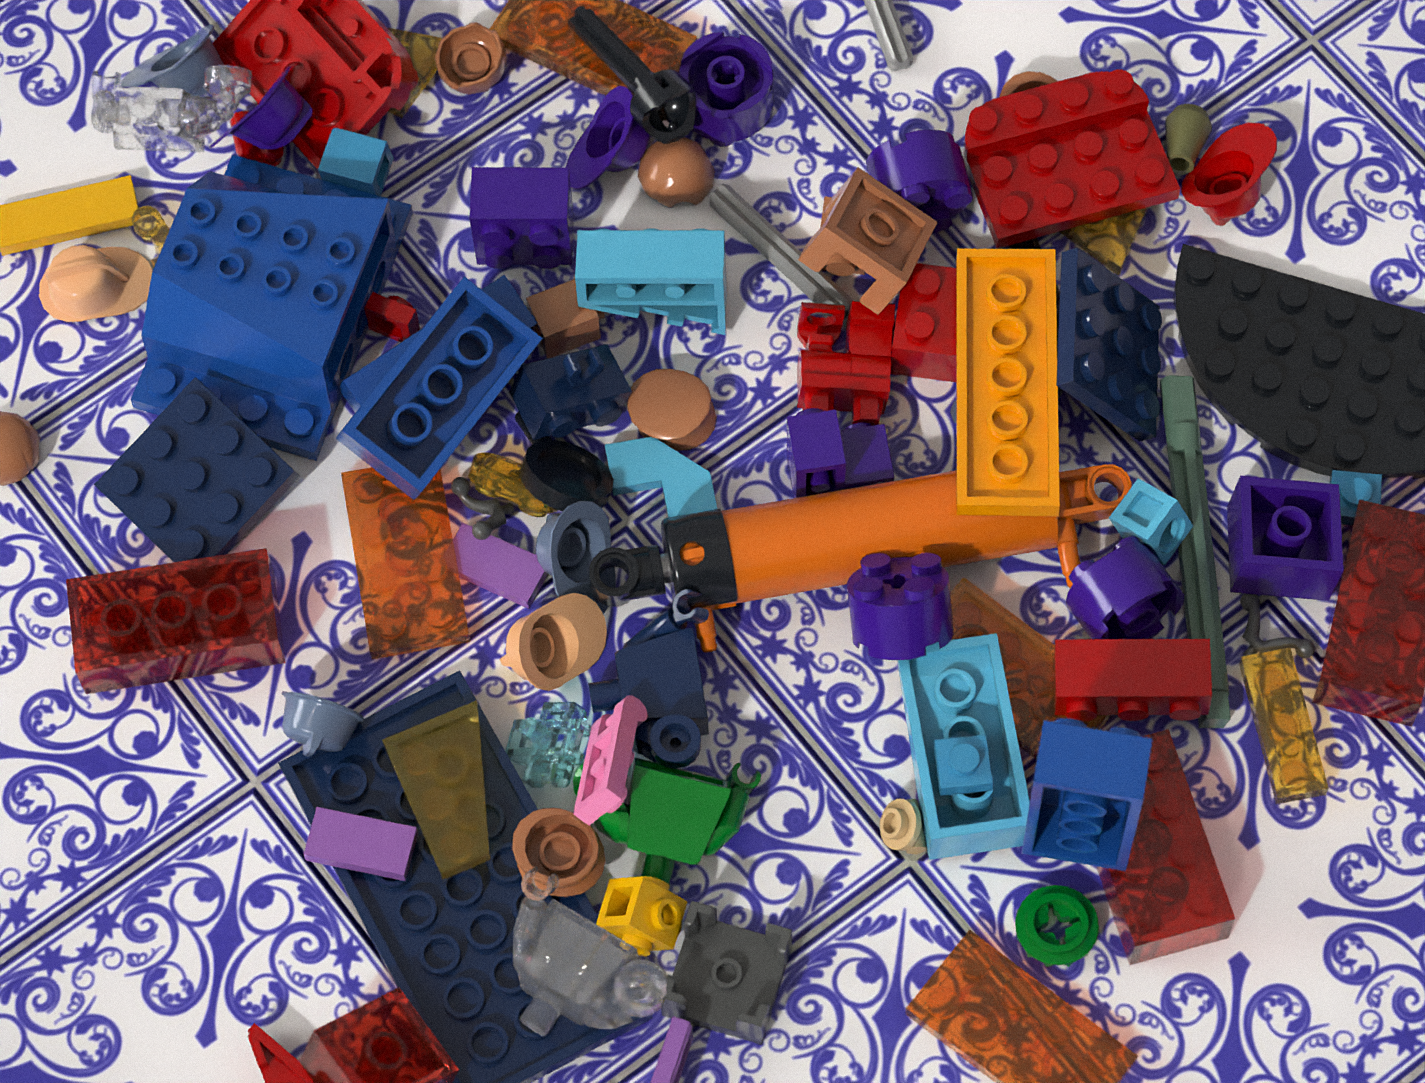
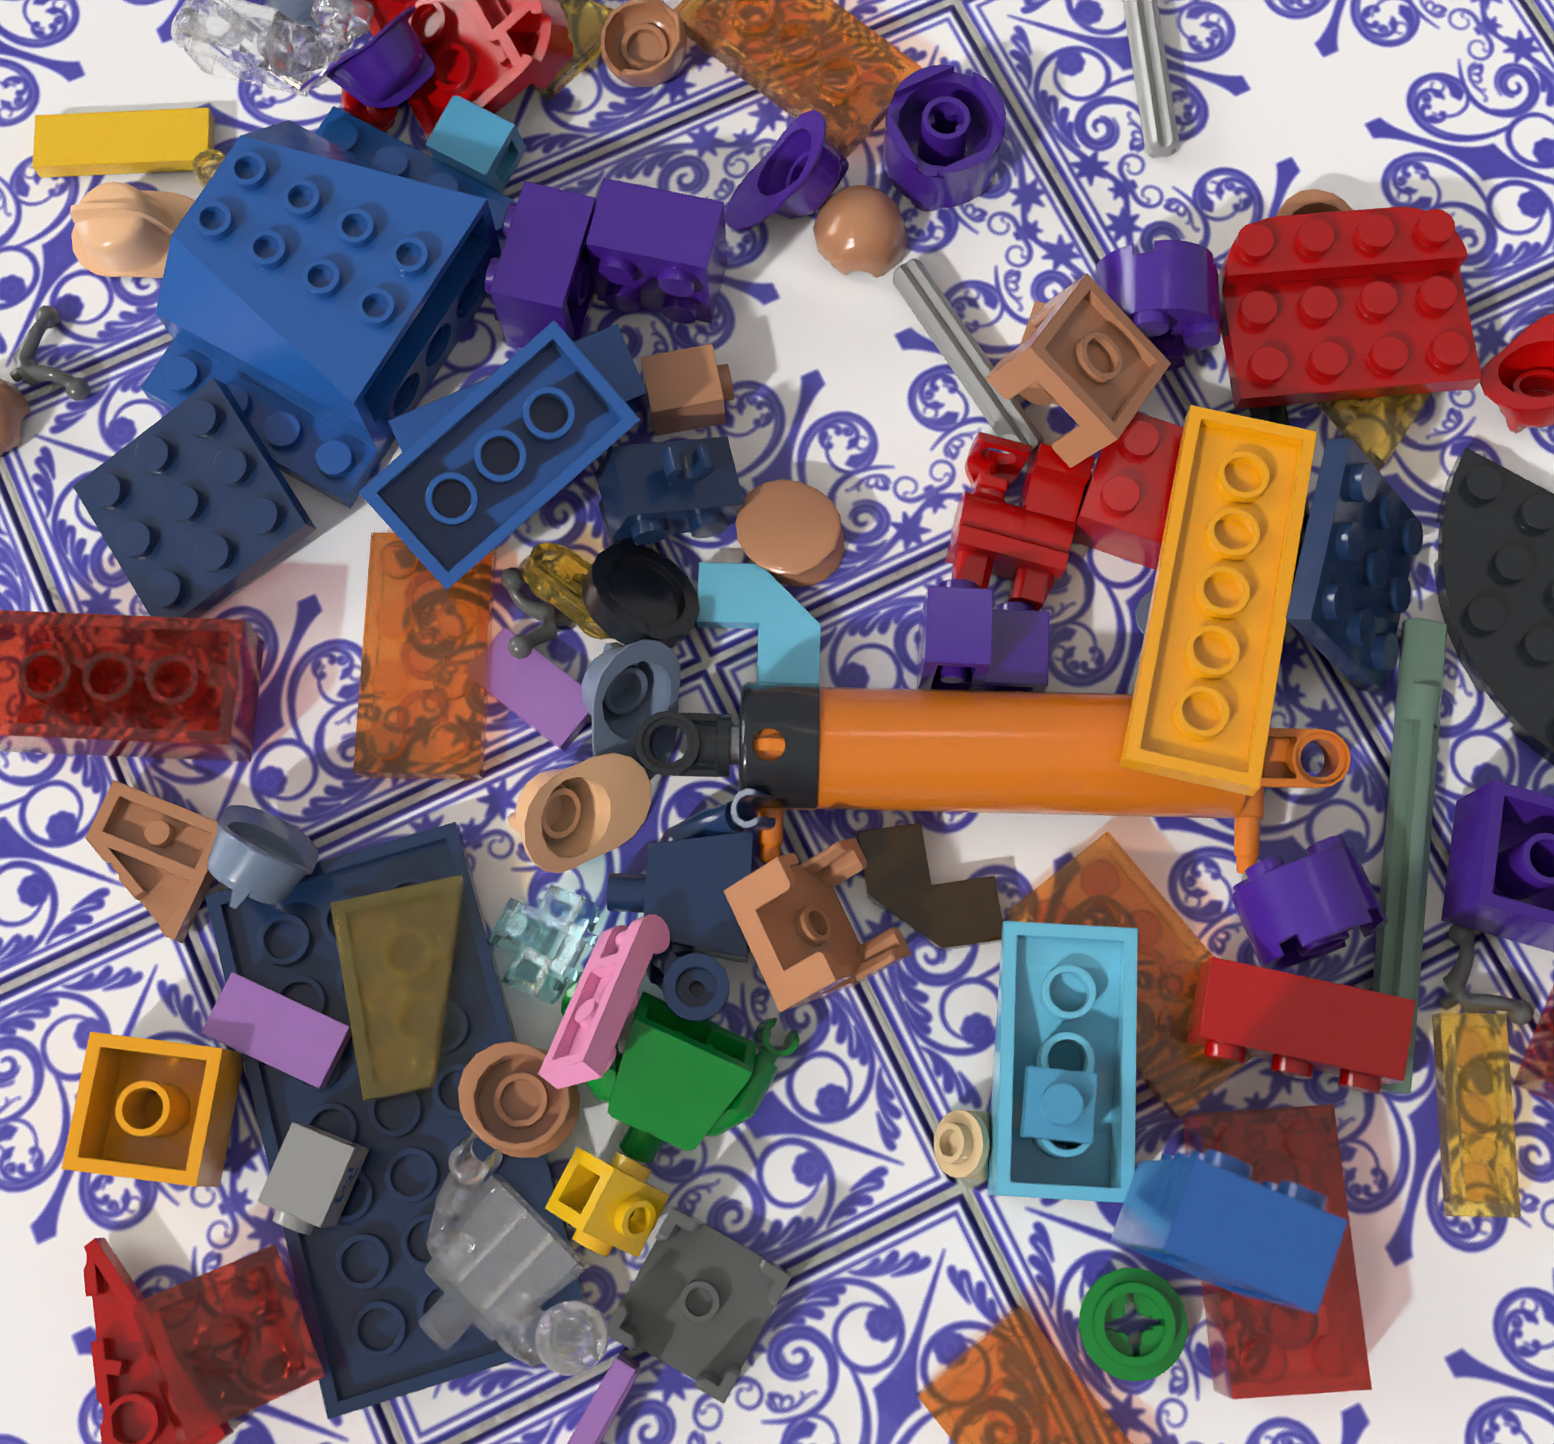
camera: 10 degrees right, 10 degrees up
red plate [364,292,420,342] -> none
black piece [568,6,696,144] -> none
medium azure wedge [575,228,727,335] -> none
dark purple brick [847,553,954,660] -> none
medium azure brick [1109,478,1193,566] -> none
olive cone [1165,104,1212,175] -> none
none -> dark grey piece [10,305,90,401]
none -> light orange brick [61,1031,244,1187]
none -> nougat wing [85,780,218,944]
none -> light grey brick [257,1122,369,1235]
none -> dark purple brick [485,181,597,348]
none -> nougat panel [724,837,912,1012]
none -> dark brown tile [857,823,1003,951]

